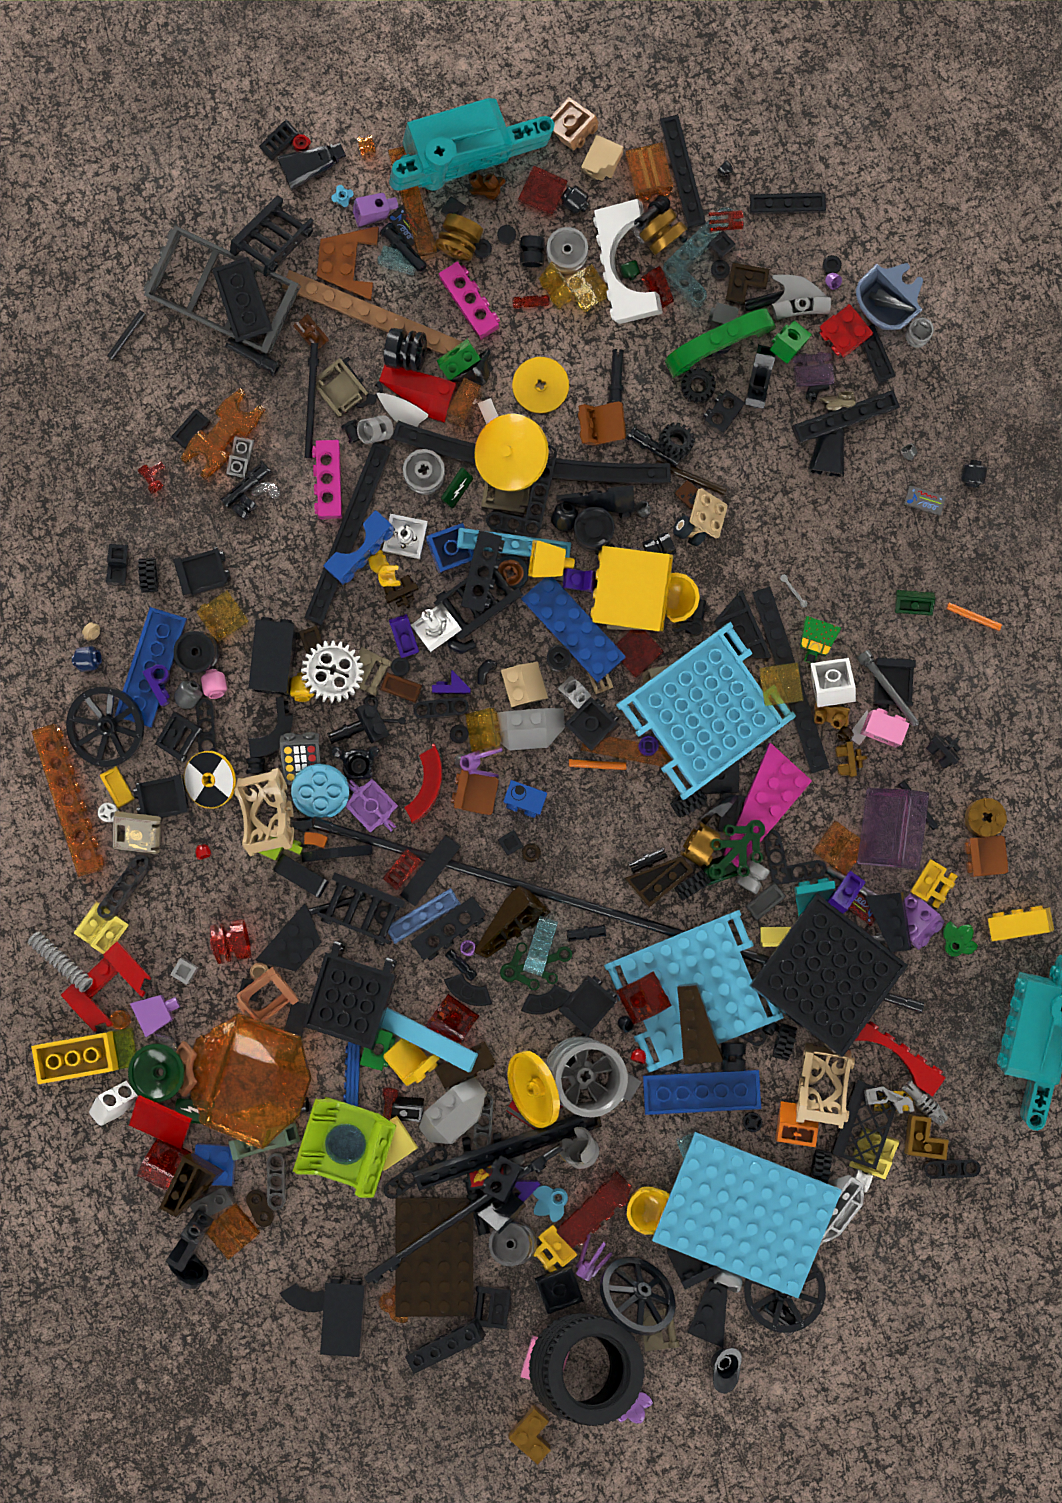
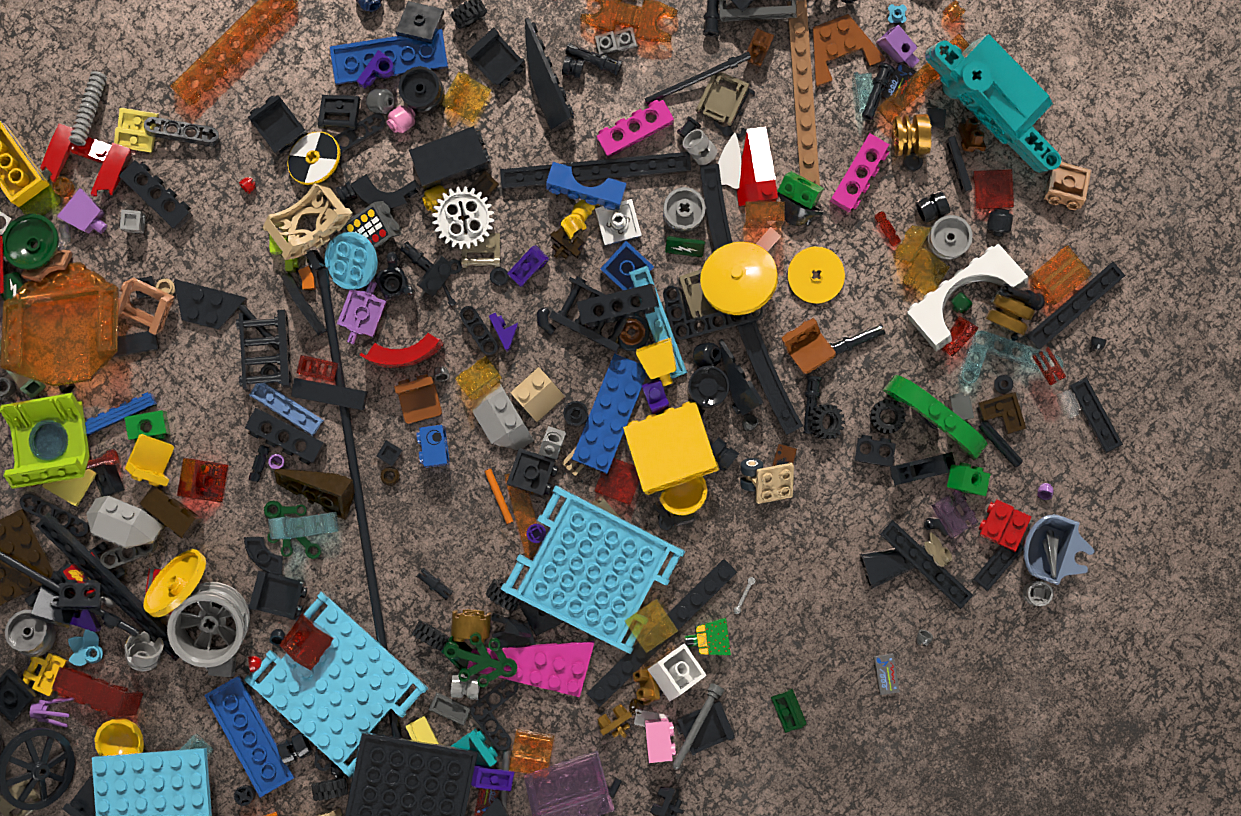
camera: 60 degrees right, 0 degrees up
black wheel [66,686,144,767] -> none
white wheel [98,803,119,822] -> none
yellow tile [100,766,135,809] -> none
container [113,811,161,854] -> none
clear red wheel [209,919,251,964] -> none
clear arm [251,482,280,498] -> none
black beam [272,854,329,898] -> none
black plate [302,941,397,1050] -> none
reddish brown tile [380,672,423,703] -> none
medium azure tile [381,1007,478,1072] -> none
black wheel [384,328,427,372] -> none
white plate [411,603,462,652] -> none
black tile [444,974,492,1006] -> none
black plate [449,724,469,744] -> none
medium lavender plant [460,748,503,778] -> none
black arm [477,659,497,685] -> none
black tile [497,225,516,245] -> none
black pin [566,924,606,942] -> none
tan piece [581,135,624,181] -> none
dark brown wedge [624,856,694,908] -> none
dark brown bar [656,460,727,495] -> none
dark brown wedge [677,983,724,1065] -> none
black panel [708,231,736,259] -> none
black wing [714,590,771,659] -> none
light grey pin [771,275,831,320] -> none
black tile [822,255,842,275] -> none
orange bar [946,602,1002,631] -> none
black head [961,460,987,488] -> none
none -> black brick [119,160,193,231]
none -> black plate [395,1,444,43]
none -> black wedge [525,17,574,133]
none -> black tile [945,135,973,195]
none -> clear brick [1056,389,1081,419]

